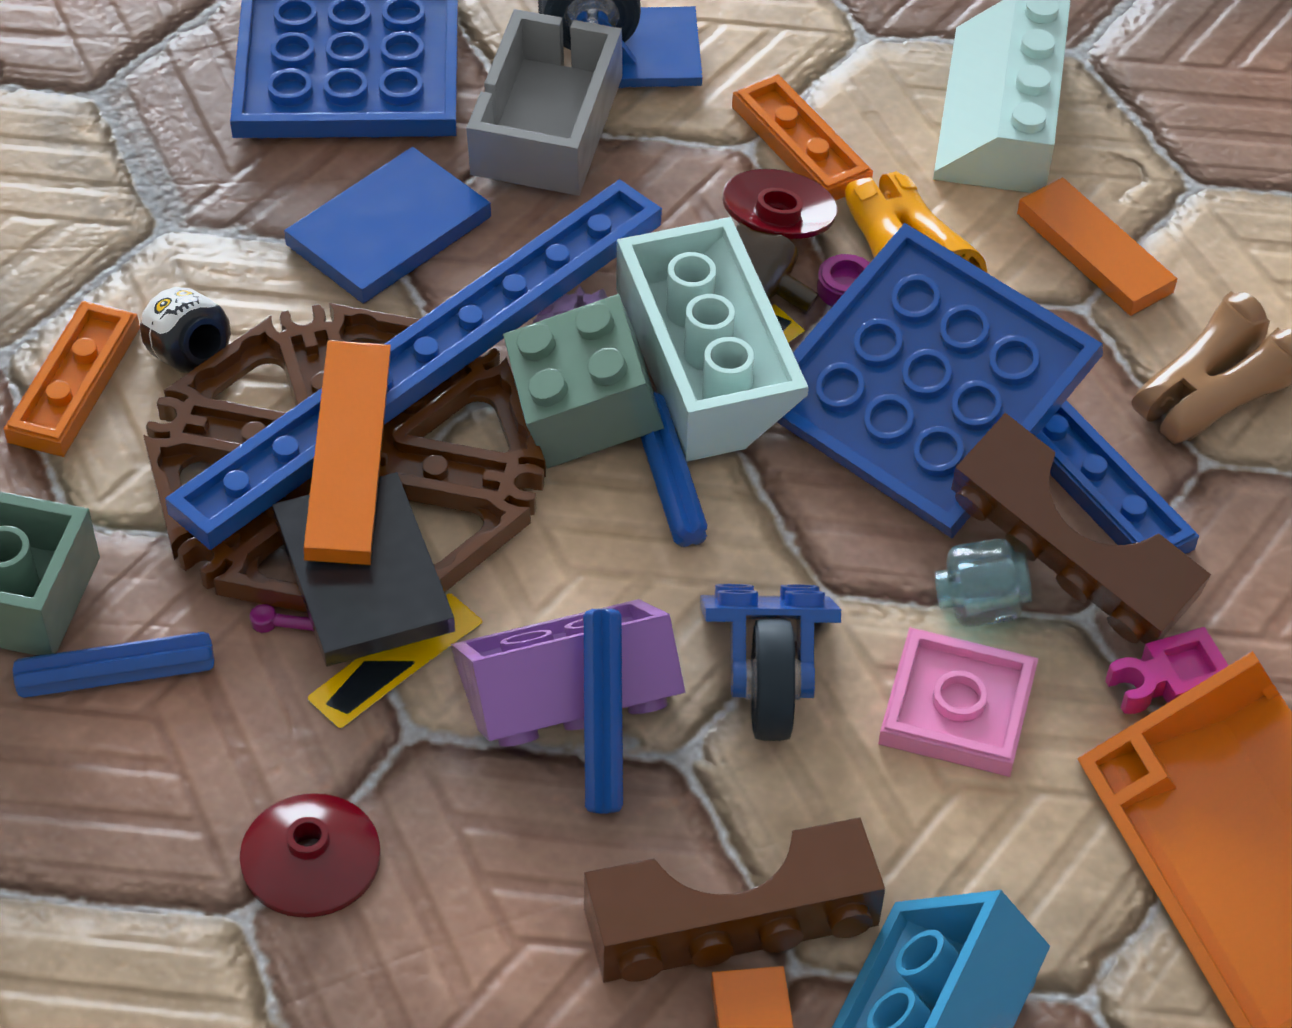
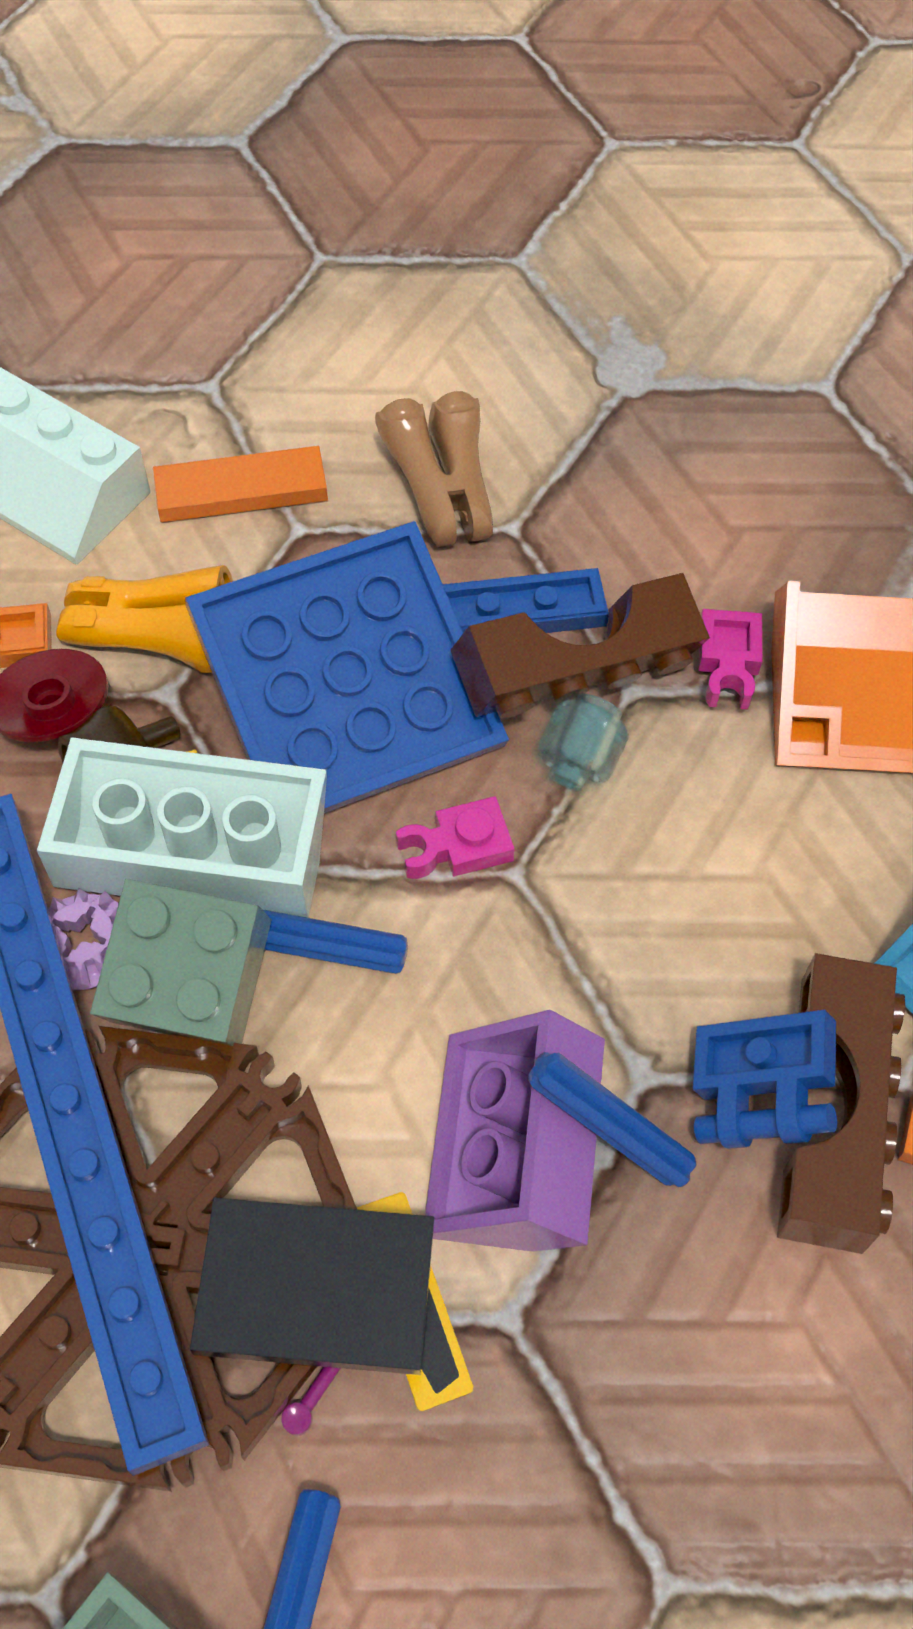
camera: 65 degrees left, 10 degrees up
dark red dish [240,793,381,918] -> none
orange tile [304,340,391,565] -> none
plate [700,584,841,741] -> none
magenta tile [817,254,870,307] -> none
bright pink tile [878,627,1038,777] -> none
none -> dark pink plate [396,796,515,879]
none -> blue plate [693,1010,837,1149]

